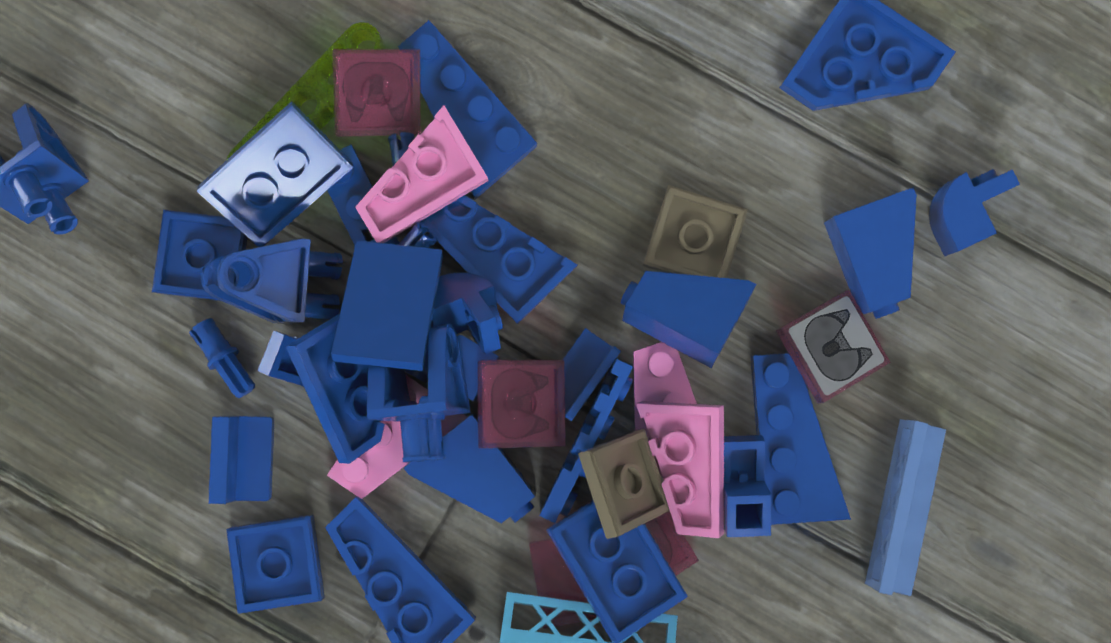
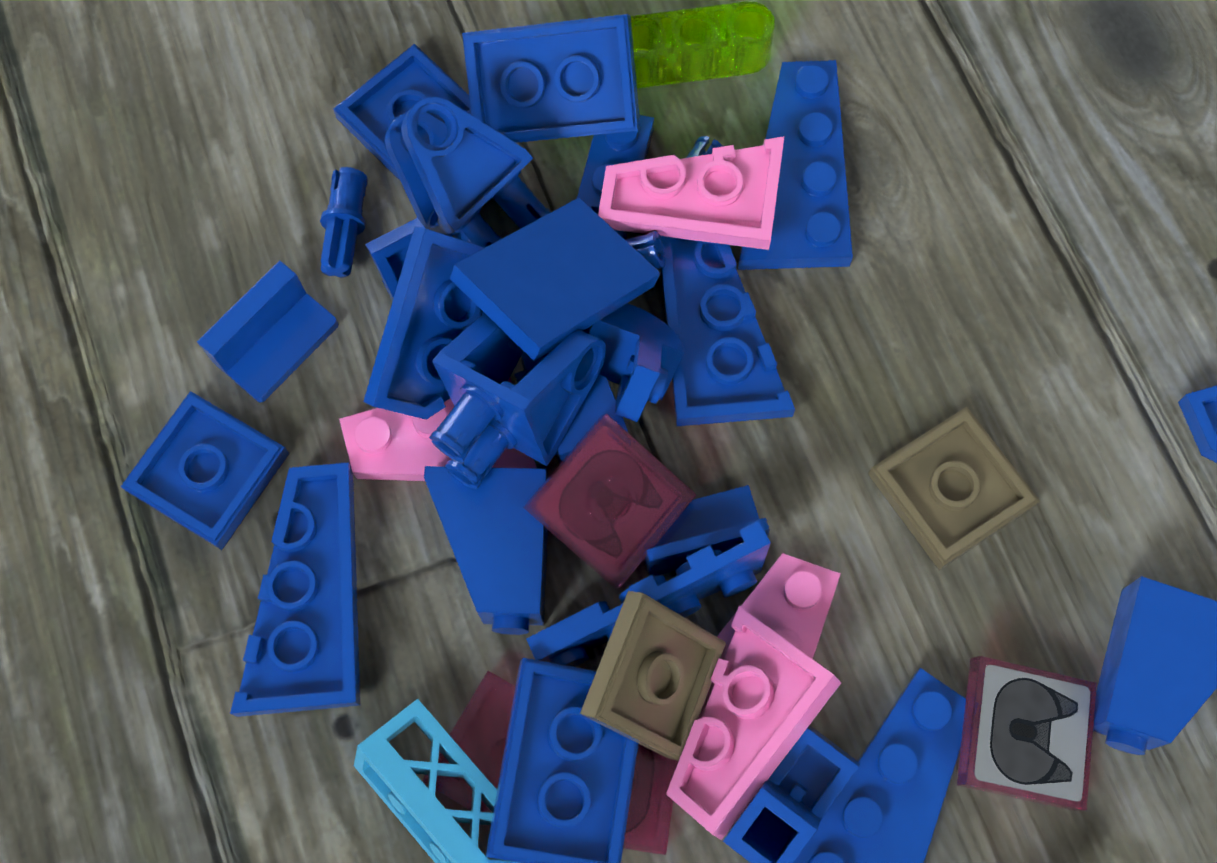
camera: 40 degrees right, 15 degrees down
clear pink tile [333,49,421,137] -> none
blue slope [620,271,756,368] -> none

